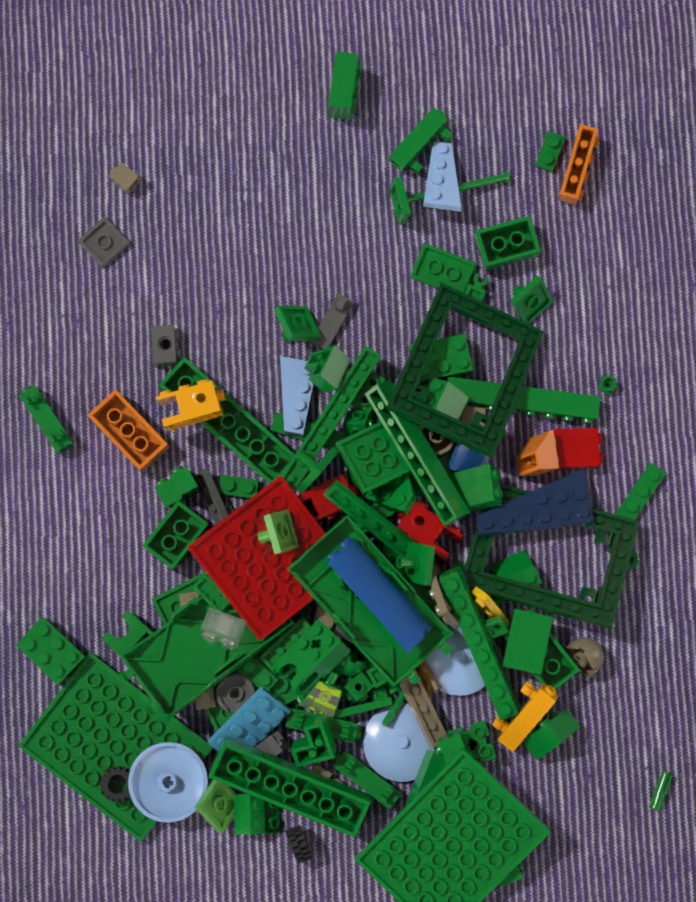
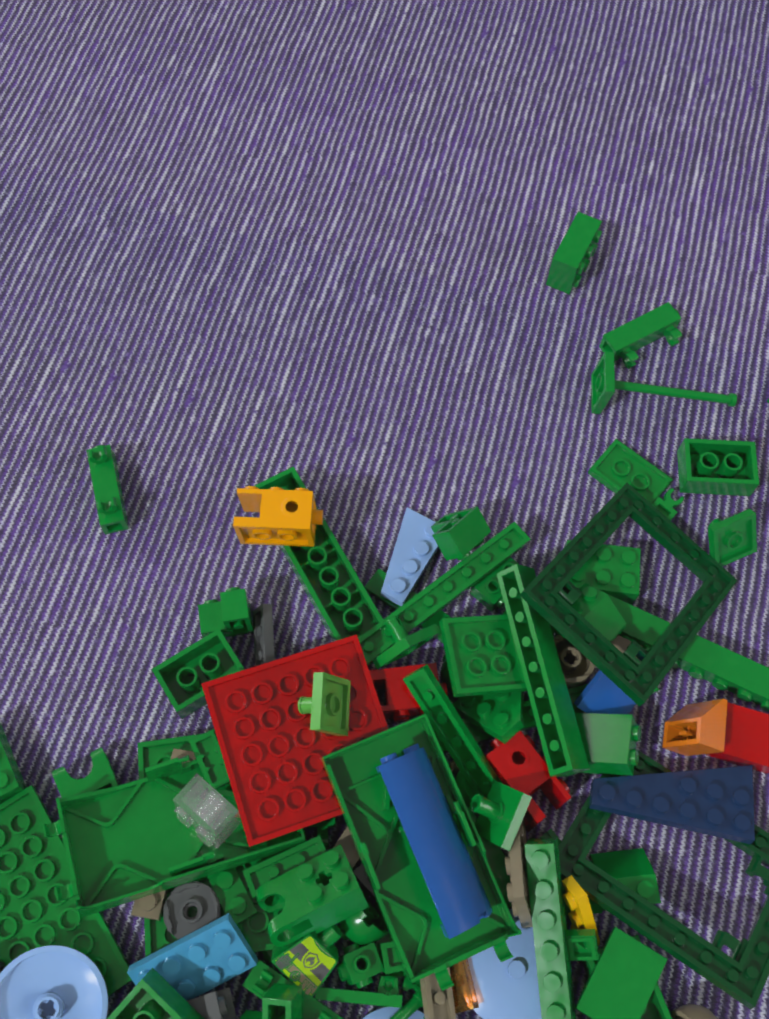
camera: 15 degrees right, 15 degrees down
dark grey tile [77,216,131,269] -> none
orange brick [87,389,170,473] -> none
dark tan brick [109,162,141,195] -> none
dark grey brick [151,324,181,367] -> none
green plate [218,475,259,499] -> none
green tile [274,306,322,342] -> none
dark grey hinge [310,293,354,350] -> none
green brick [343,410,374,437] -> none
light blue wing [423,141,461,212] -> none

